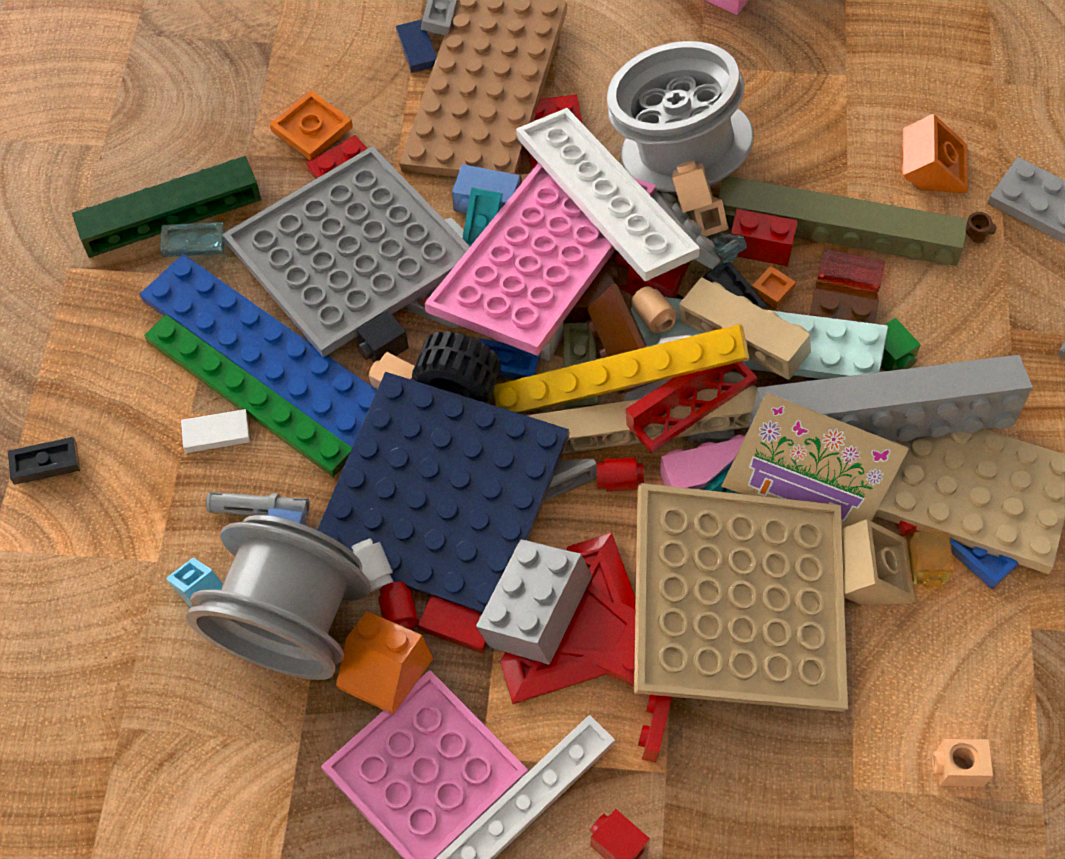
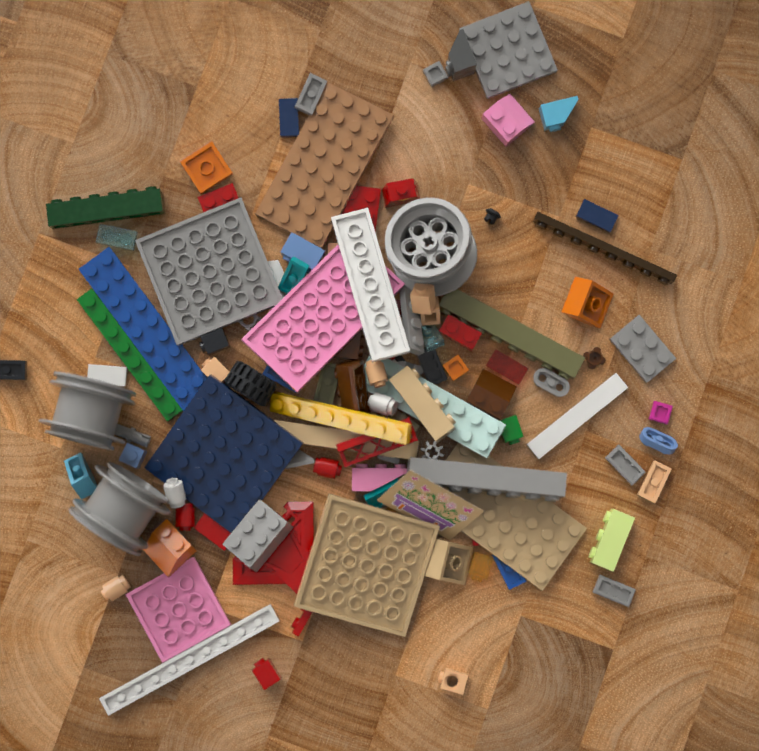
camera: 10 degrees right, 25 degrees up
none -> light grey wheel [39,371,137,450]
none -> light nougat brick [101,575,131,602]
none -> red torso [382,178,420,208]
none -> black piece [484,208,501,225]
none -> white tile [526,373,628,459]
none -> dark brown plate [533,211,677,285]
none -> light grey plate [533,368,570,397]
none -> dark blue tile [576,199,619,233]

